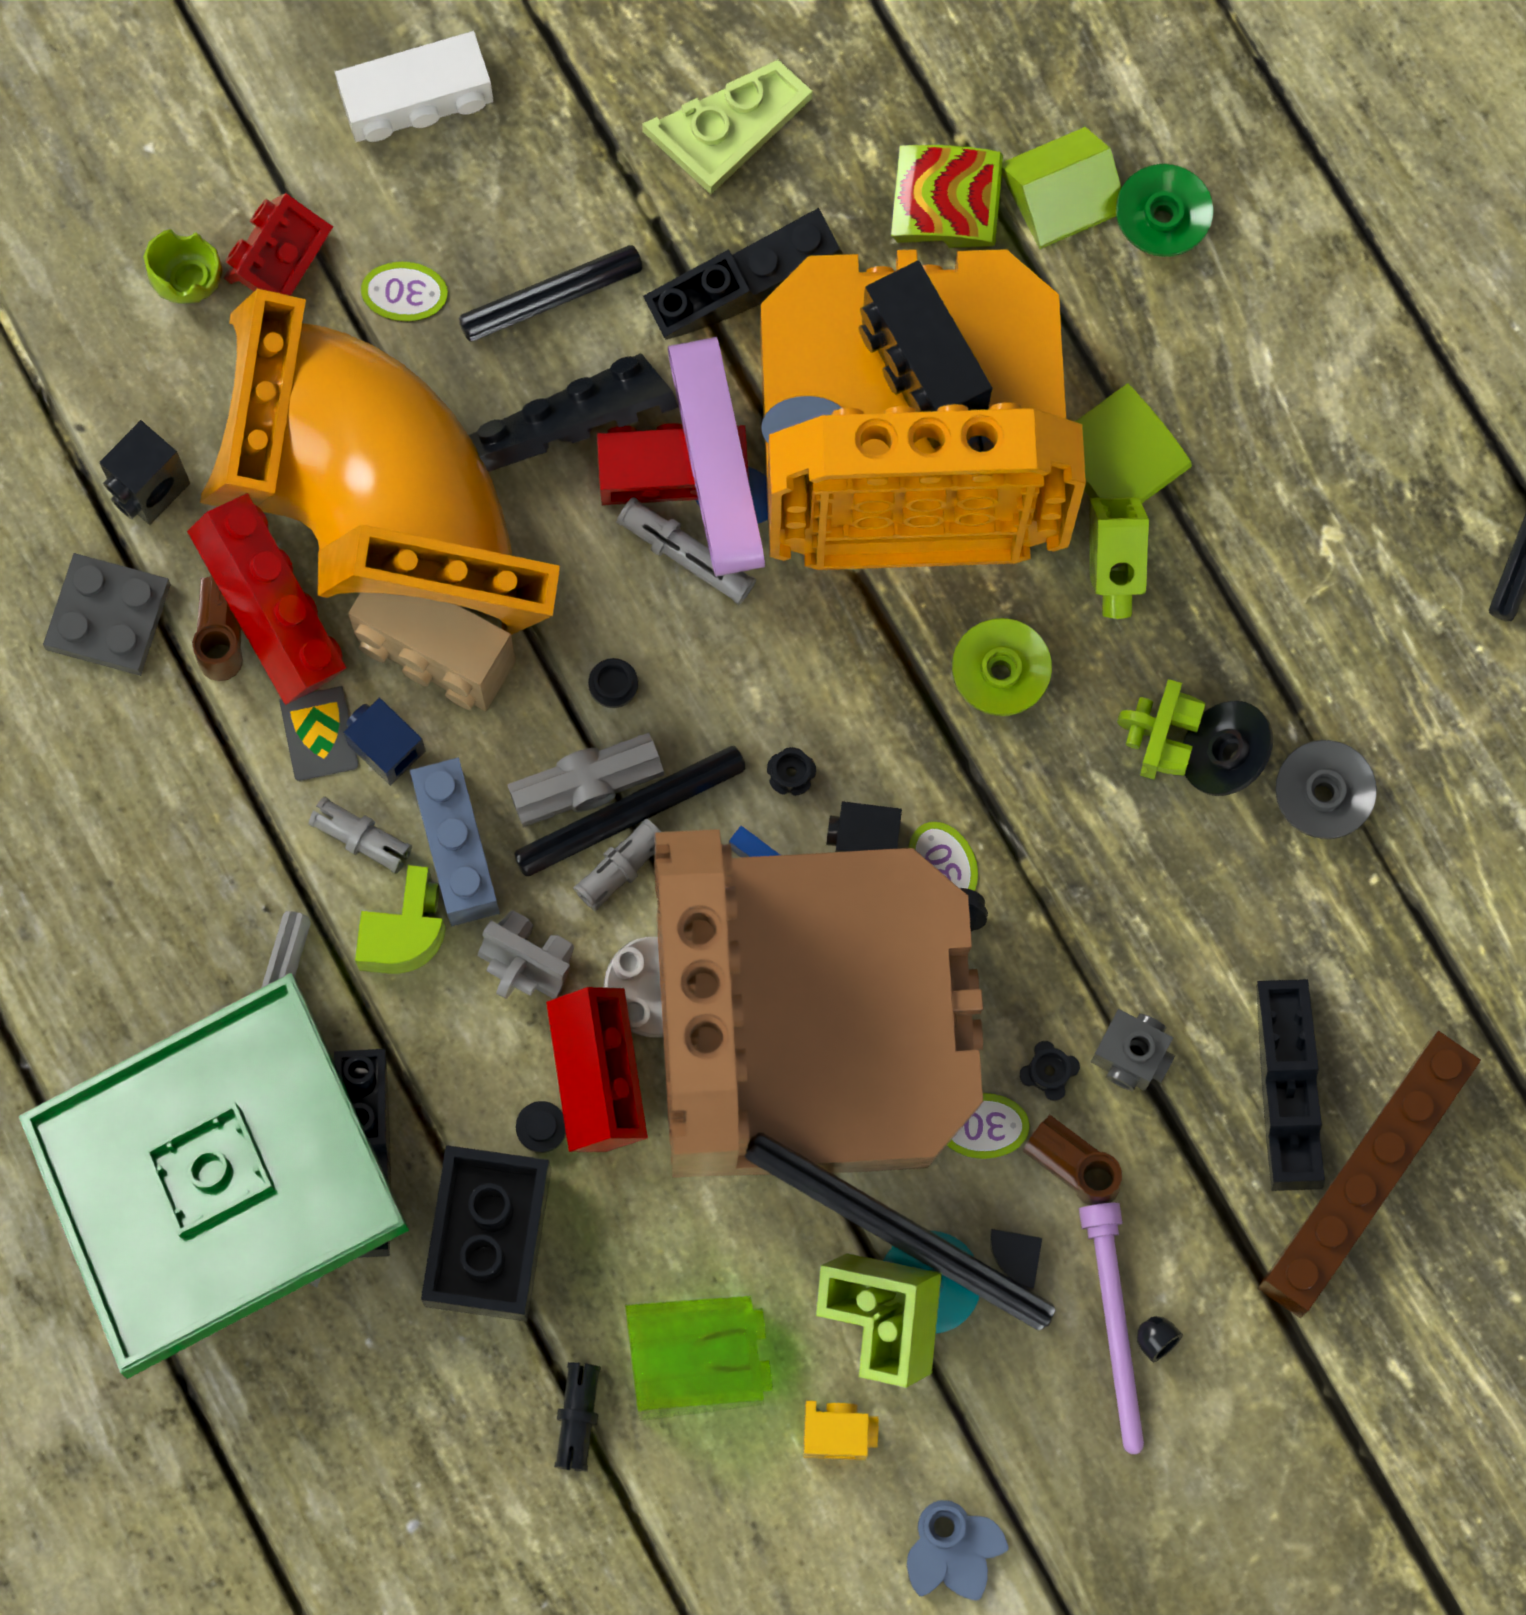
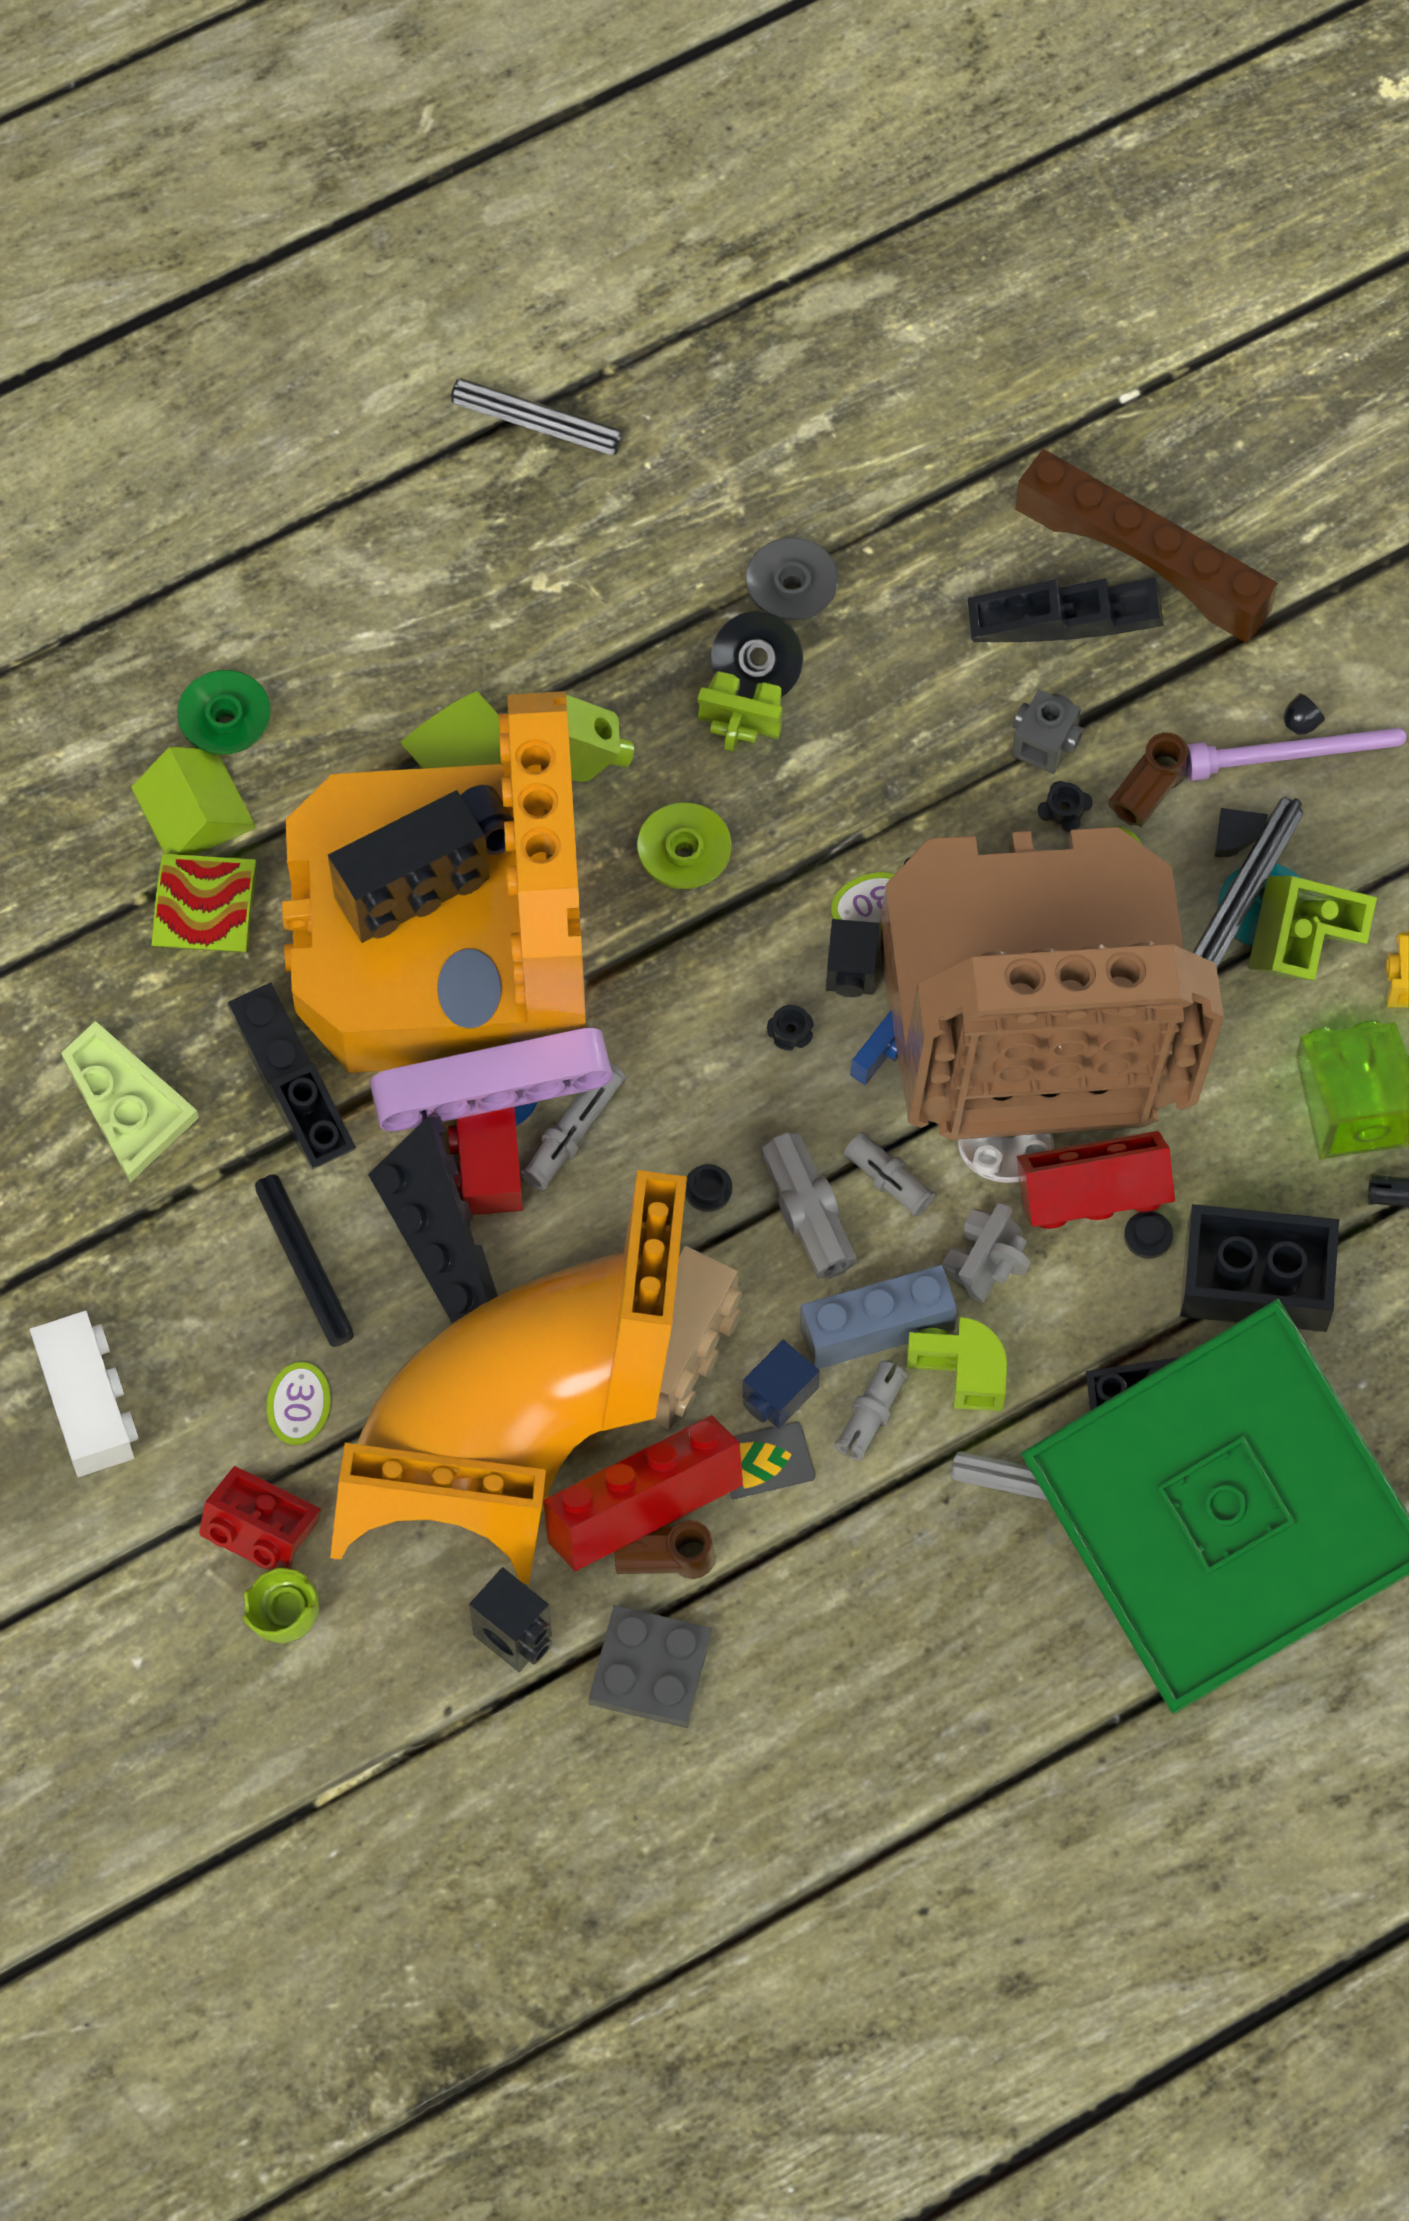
camera: 90 degrees left, 10 degrees down
black axle [514,746,745,876] -> none

